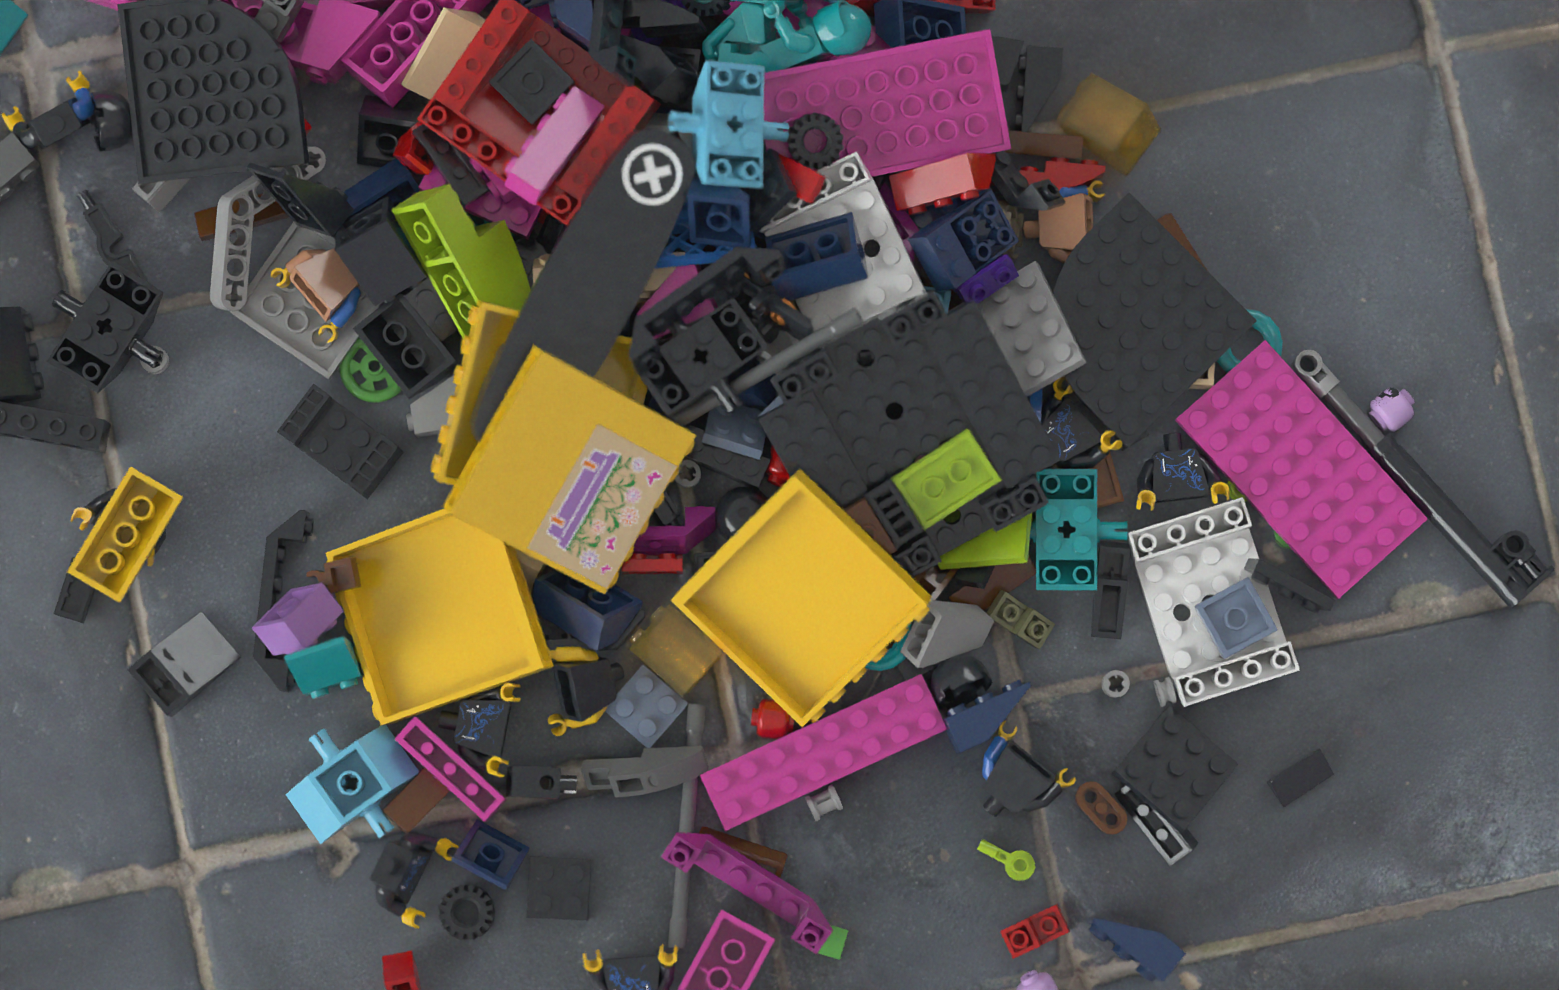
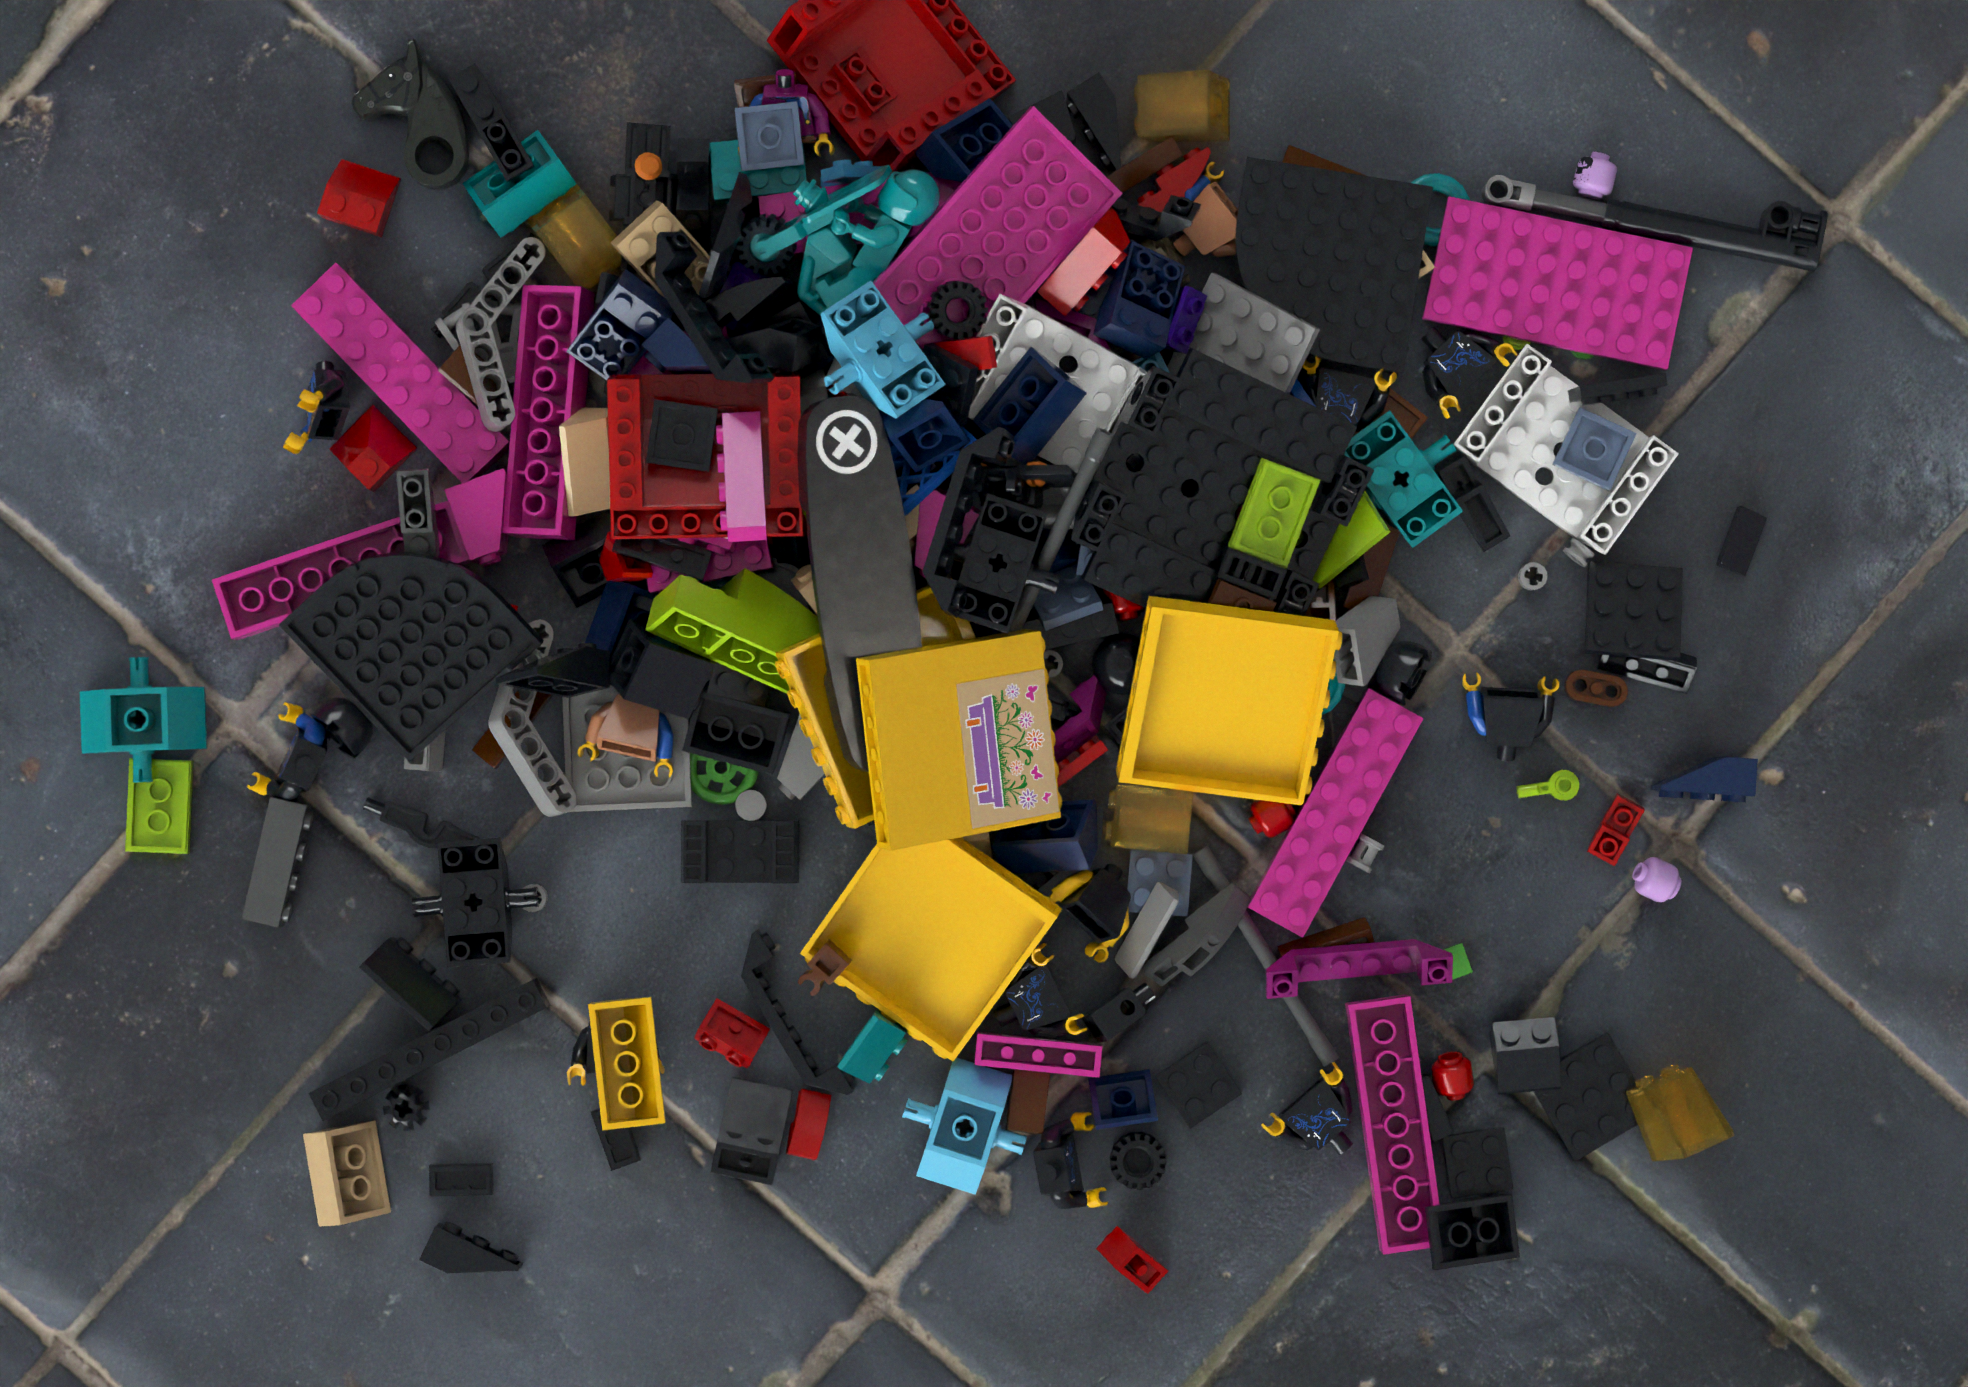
camera: 35 degrees left, 5 degrees up
medium lavender brick [252,583,344,656] -> none
dark blue slope [943,680,1031,754] -> none
olive slope [986,590,1055,650] -> none
none -> red bracket [694,998,770,1069]
none -> light grey tile [735,790,767,821]
none -> red slope [786,1089,832,1160]
none -> light grey slope [1115,882,1179,979]

